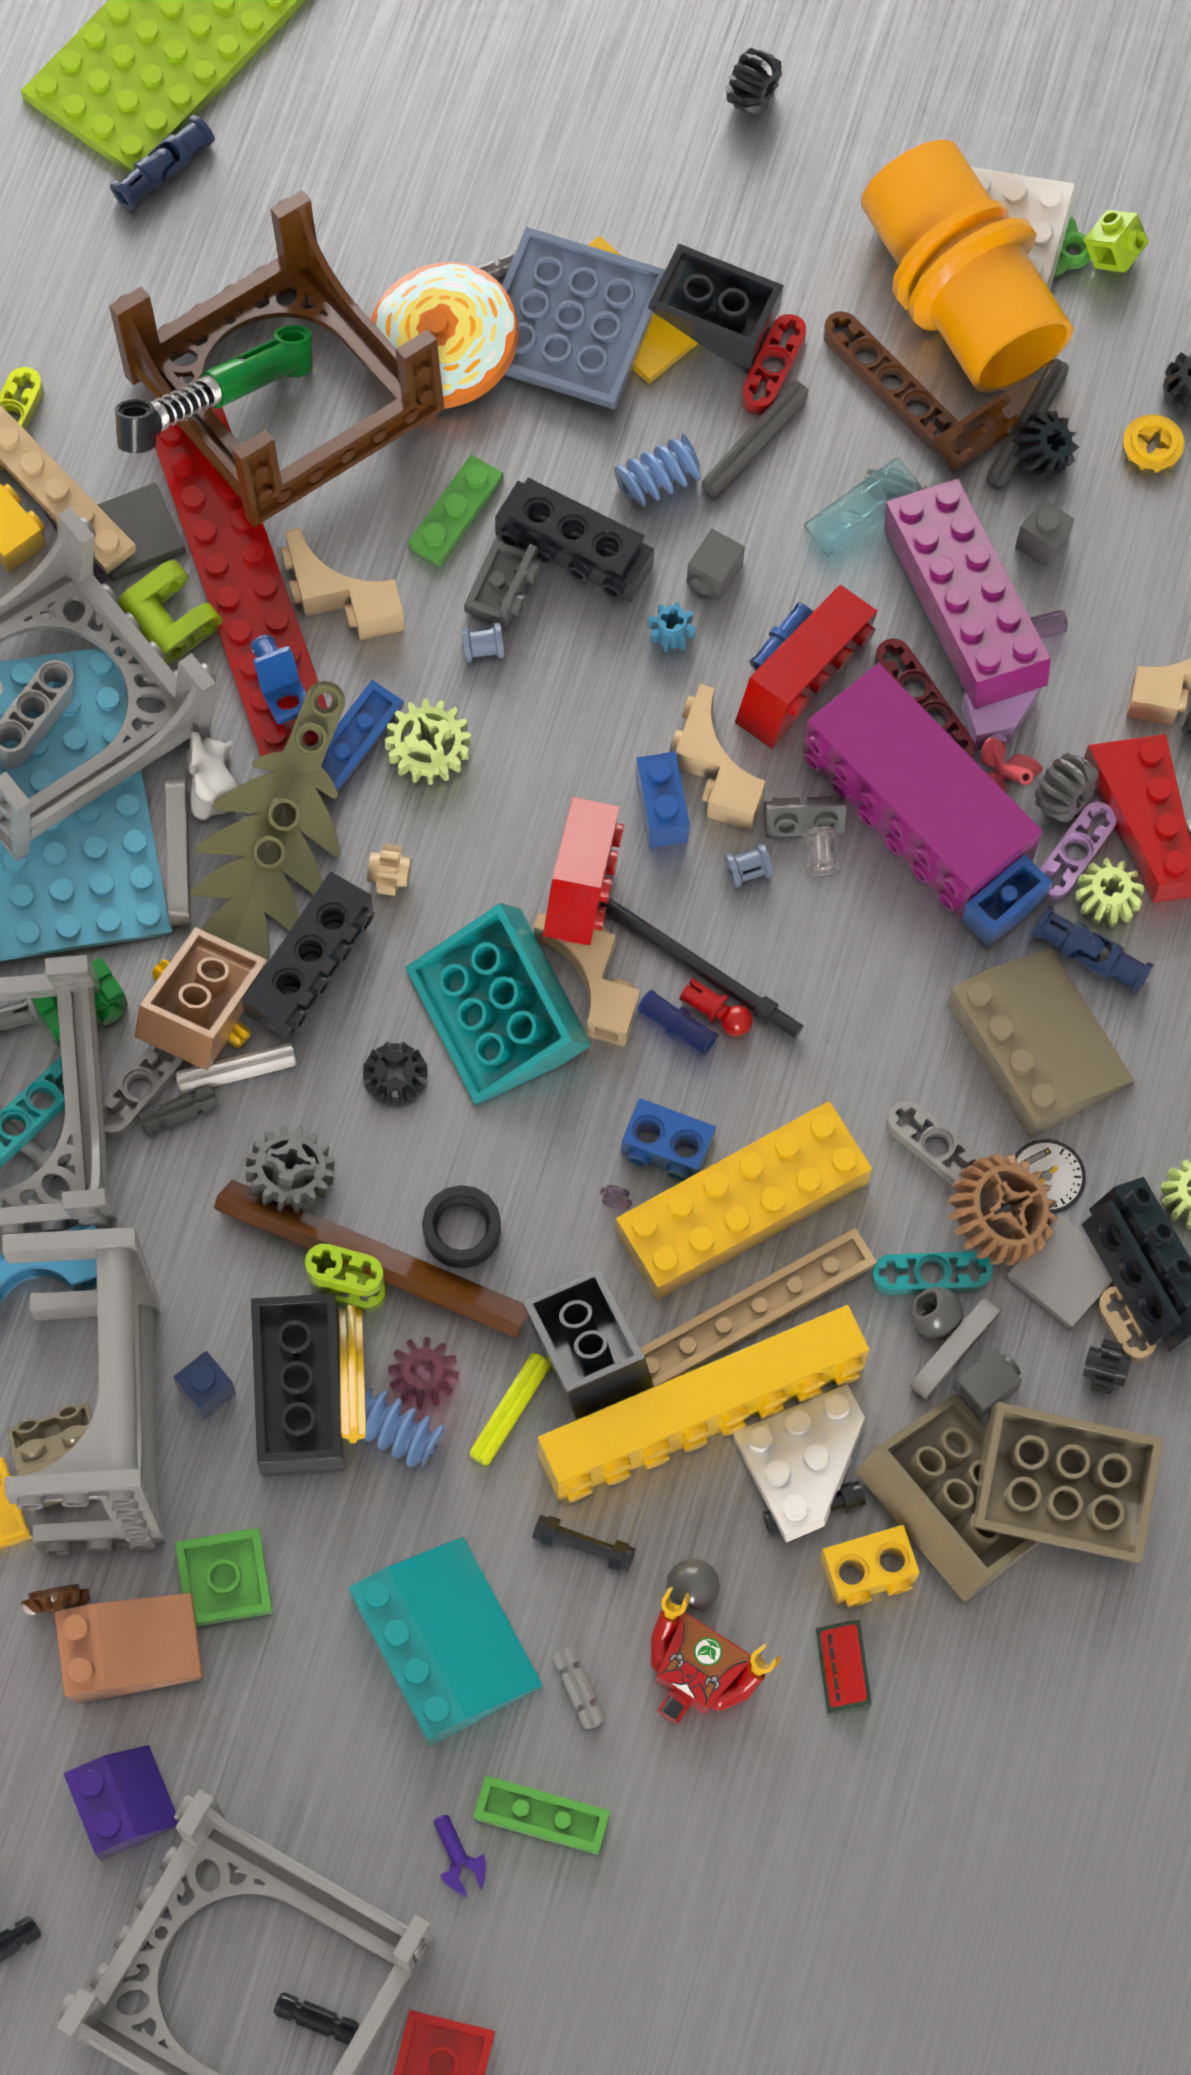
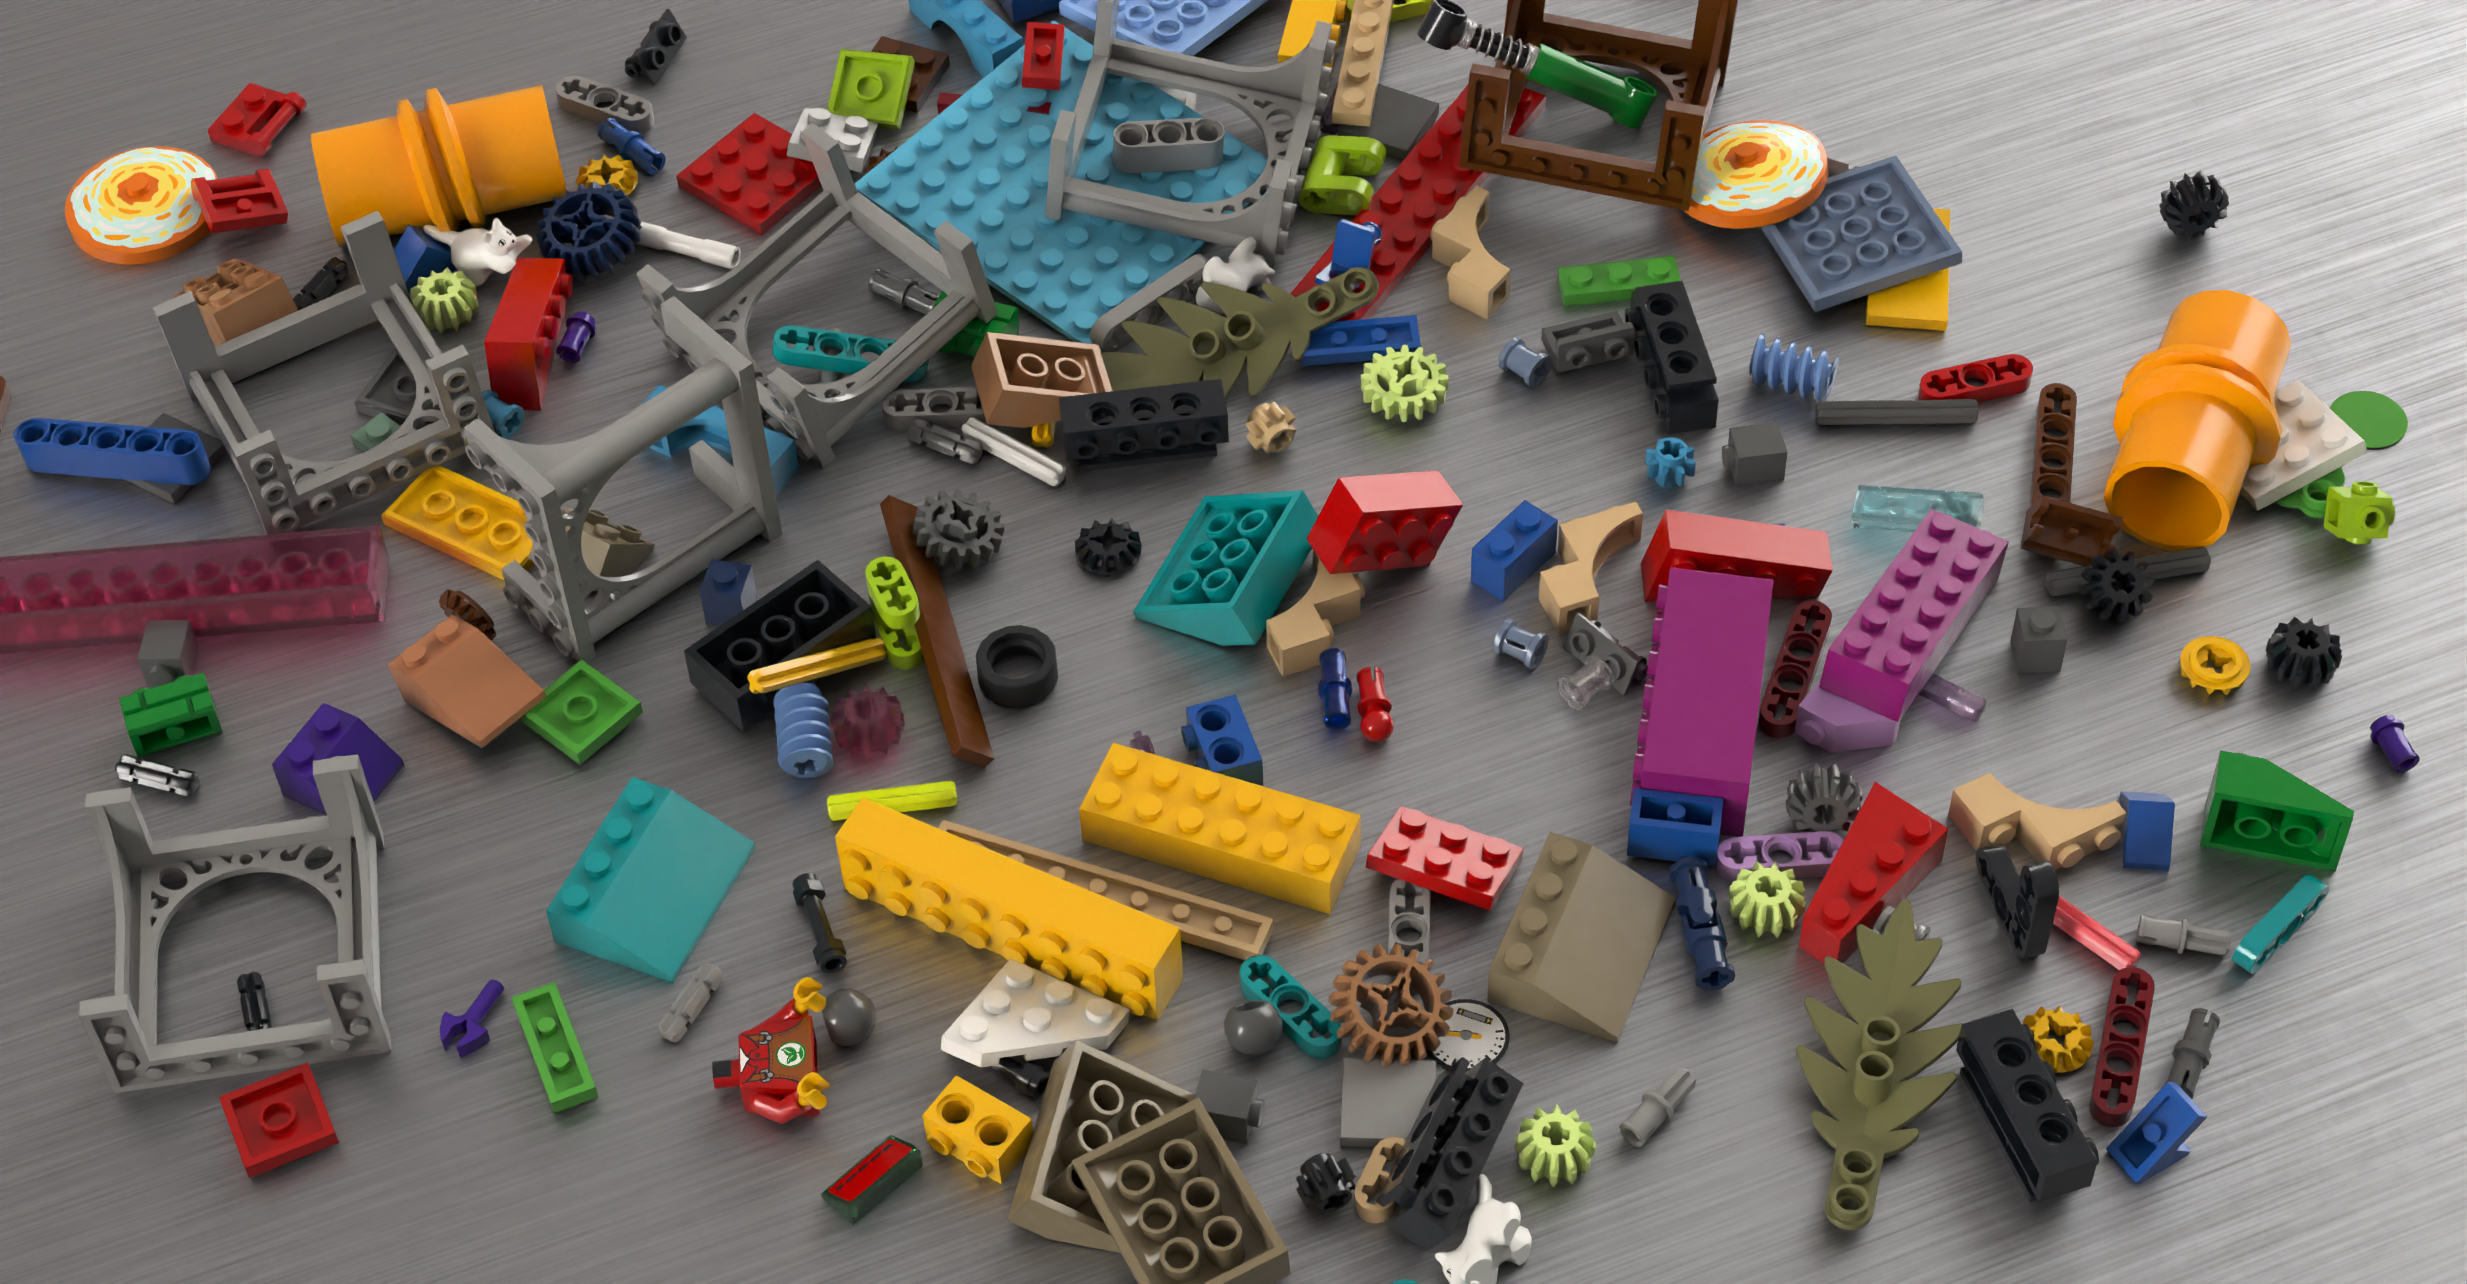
camera: 55 degrees right, 20 degrees down
black brick [523,1268,654,1420] -> none
black bar [600,898,804,1039] -> none
black slope [648,243,784,369] -> none
light grey beam [910,1297,1002,1400] -> none
coral plant [981,737,1043,792] -> none
none -> plate [1366,806,1524,911]
none -> bright green sticker [2330,391,2408,448]

